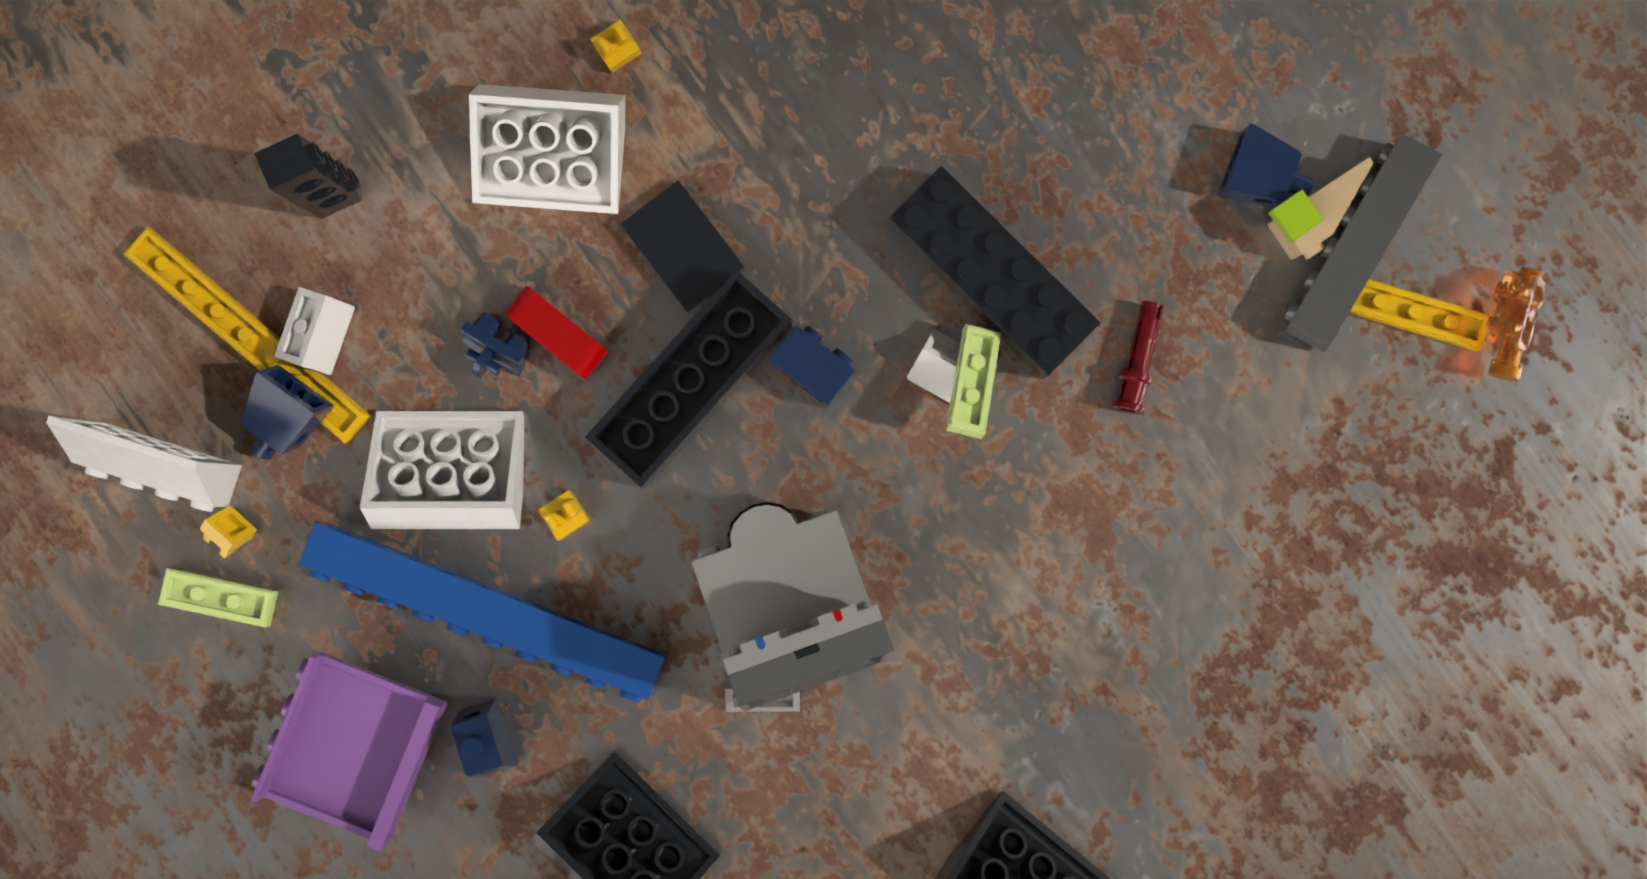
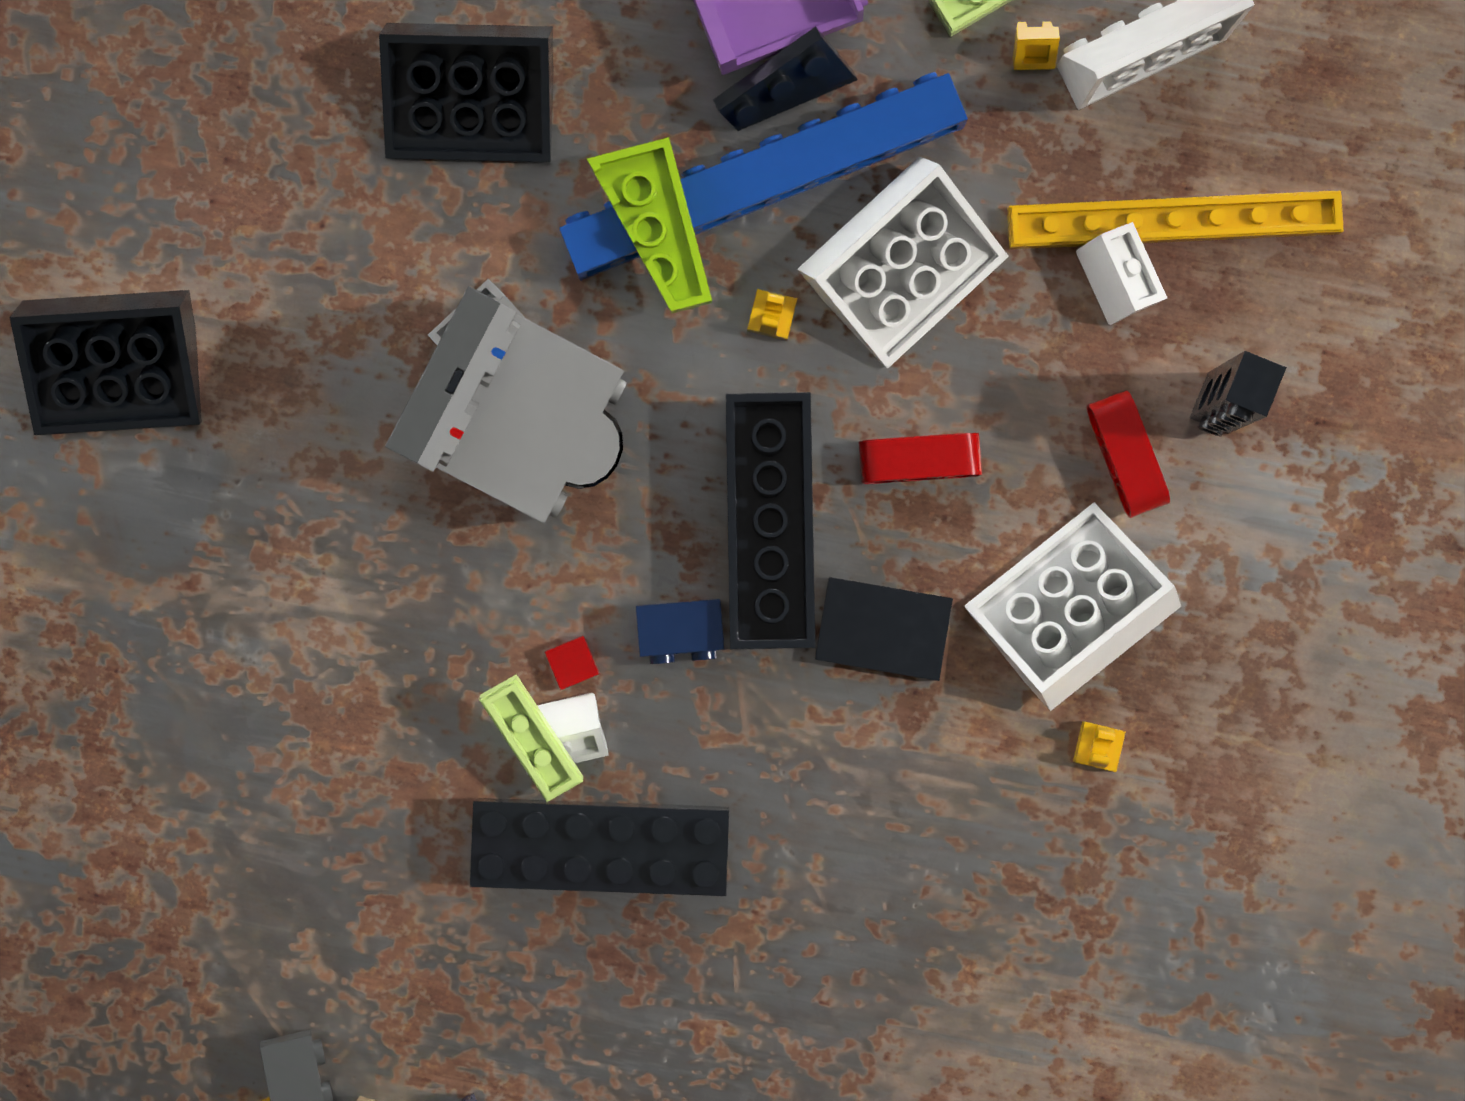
camera: 140 degrees right, 0 degrees up
dark blue torso [241,365,334,460] -> none
dark blue torso [451,698,517,778] -> none
dark blue hips [460,312,530,378] -> none
dark red pin [1111,301,1165,415] -> none
none -> red tile [545,636,600,690]
none -> lime wing [587,137,712,314]
none -> black wing [713,26,858,131]
none -> red beam [1087,390,1170,518]

